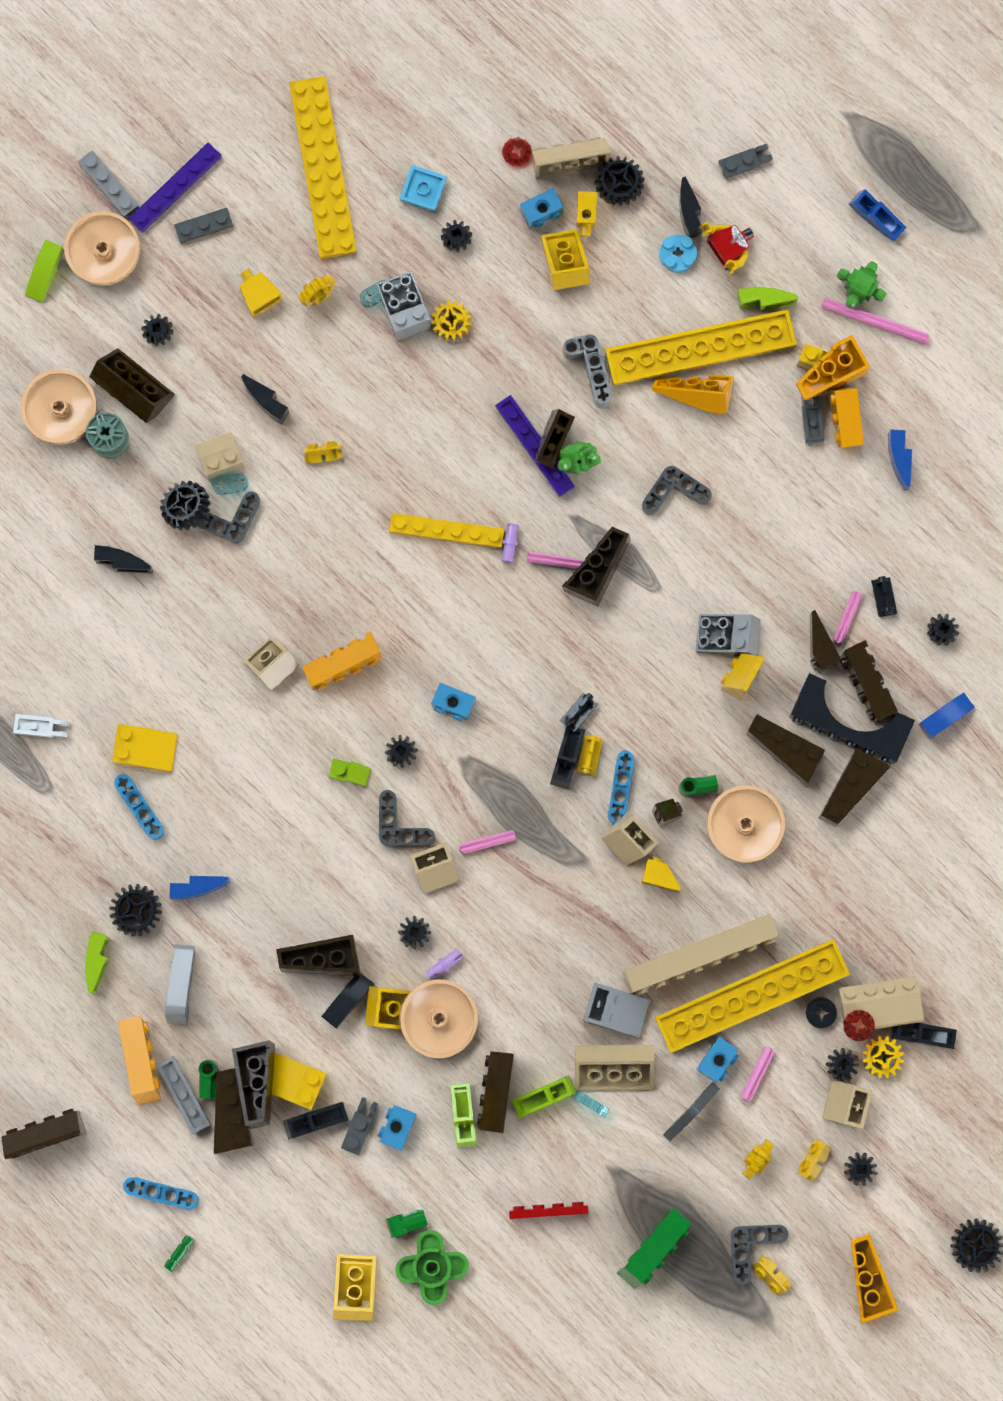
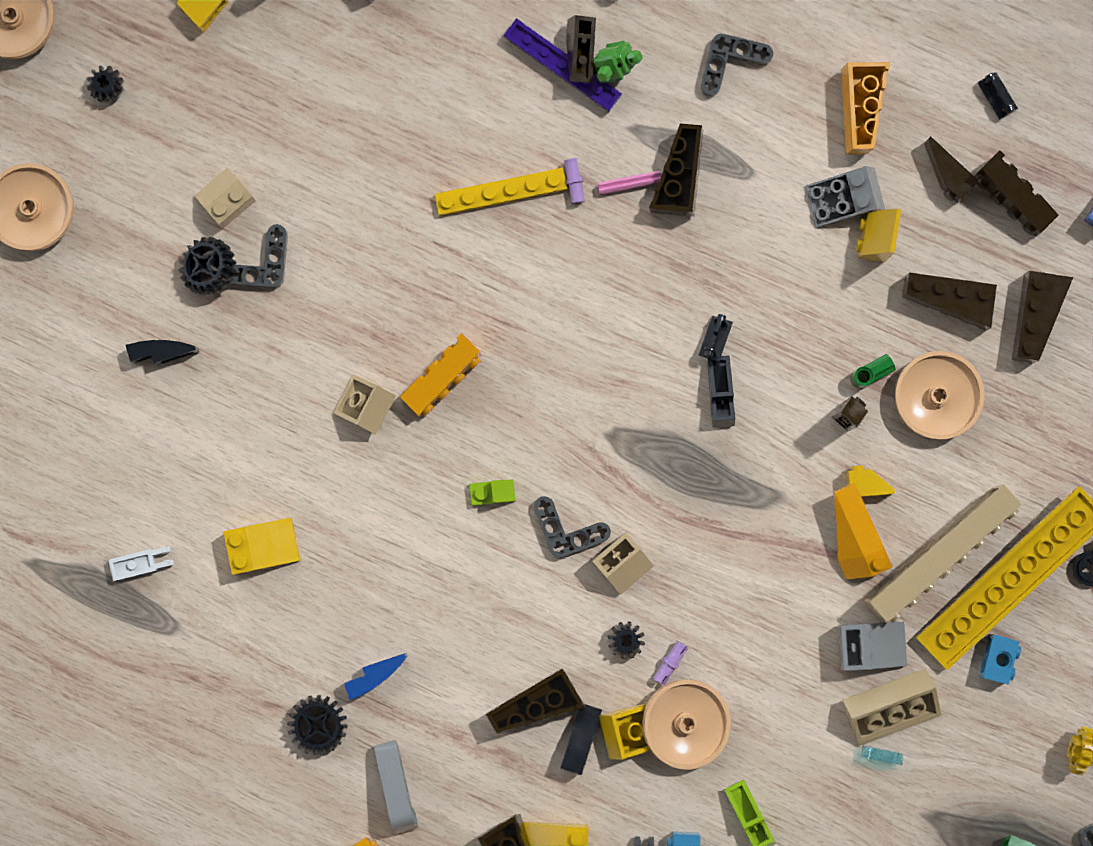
camera: 15 degrees left, 5 degrees up
lime slope [85,931,109,995] -> none
sand green wheel [86,412,130,459] -> none
dark brown slope [89,348,175,423] -> none
dark azure beam [114,774,164,840] -> none
clear light blue beam [212,473,248,495] -> none
black slope [241,374,289,425] -> none
yellow hinge [303,441,343,464] -> none
black gear [385,735,418,768] -> none
dark azure brick [431,683,476,721] -> none
bright pink axle [459,830,516,854] -> none
dark brown slope [477,1051,514,1133] -> none
lime slope [511,1075,577,1119] -> none
yellow hinge [576,735,603,776] -> none
tan slope [601,811,659,865] -> none
dark azure beam [608,750,634,825] -> none
dark grey beam [663,1082,720,1142] -> none
bright pink axle [741,1047,775,1102] -> none
black arch [789,673,915,765] -> none
bright pink axle [833,591,862,645] -> none
black gear [927,614,959,646] -> none
none -> light orange wedge [834,483,893,579]
none -> light orange wedge [841,62,890,155]

